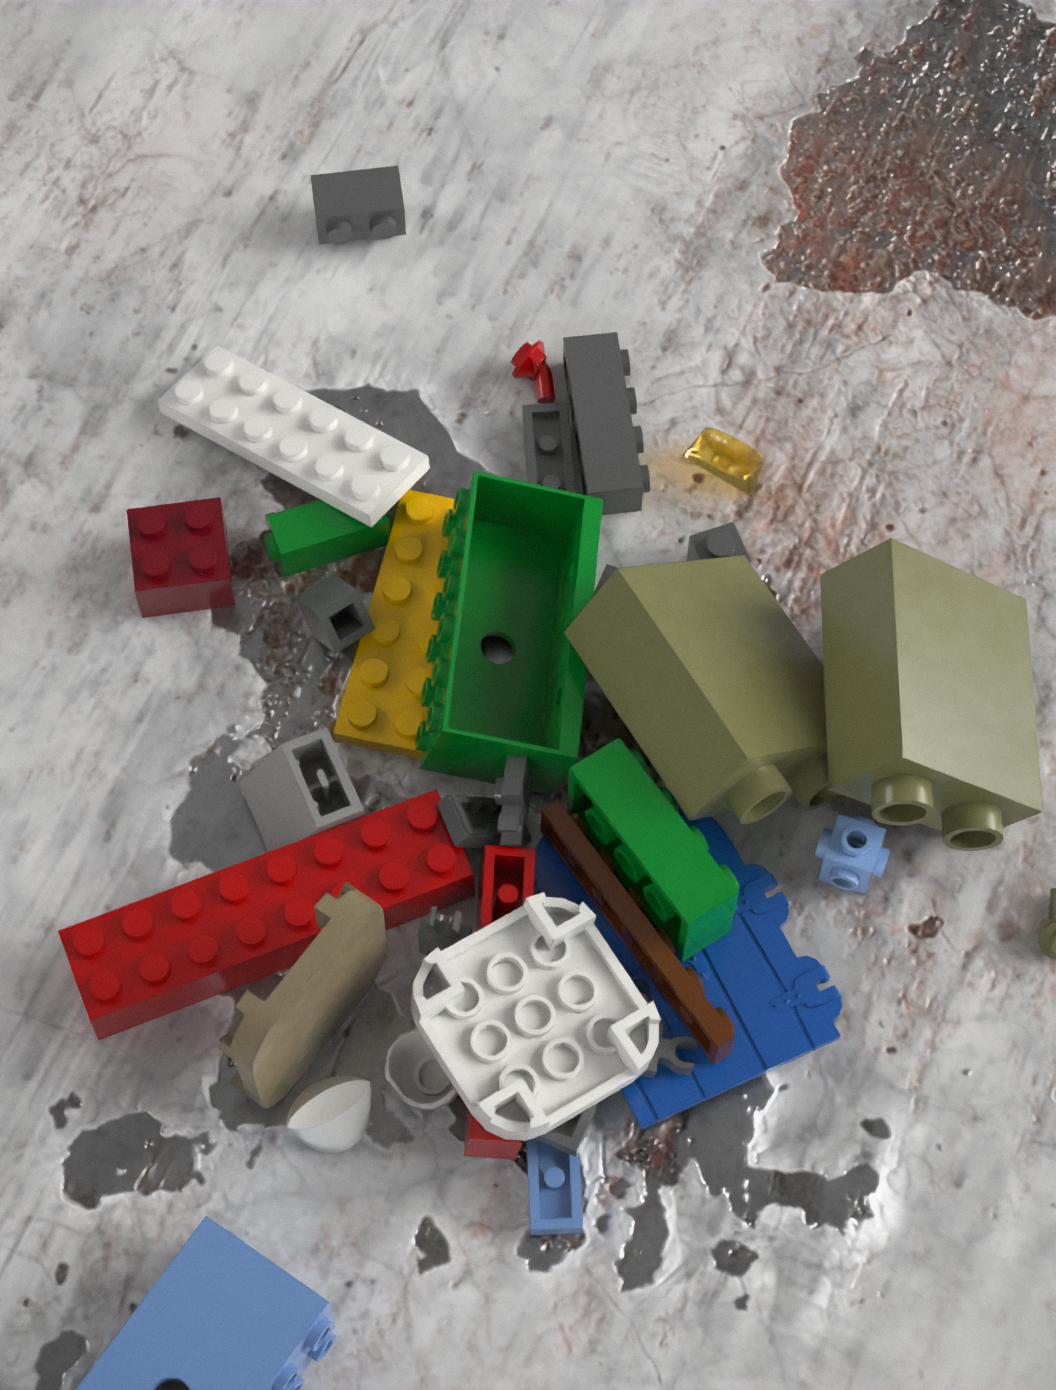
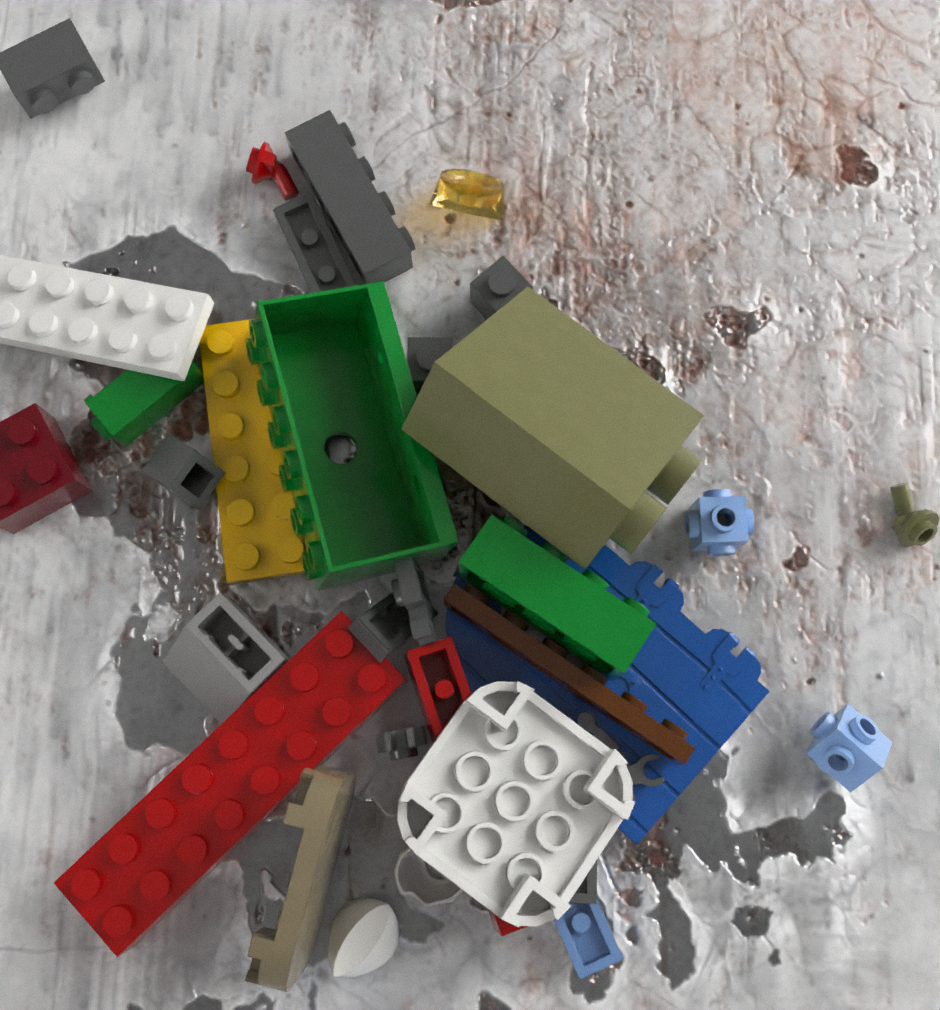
camera: 20 degrees left, 15 degrees up
brick [820,538,1043,851] -> none
none -> light blue brick [806,704,892,793]

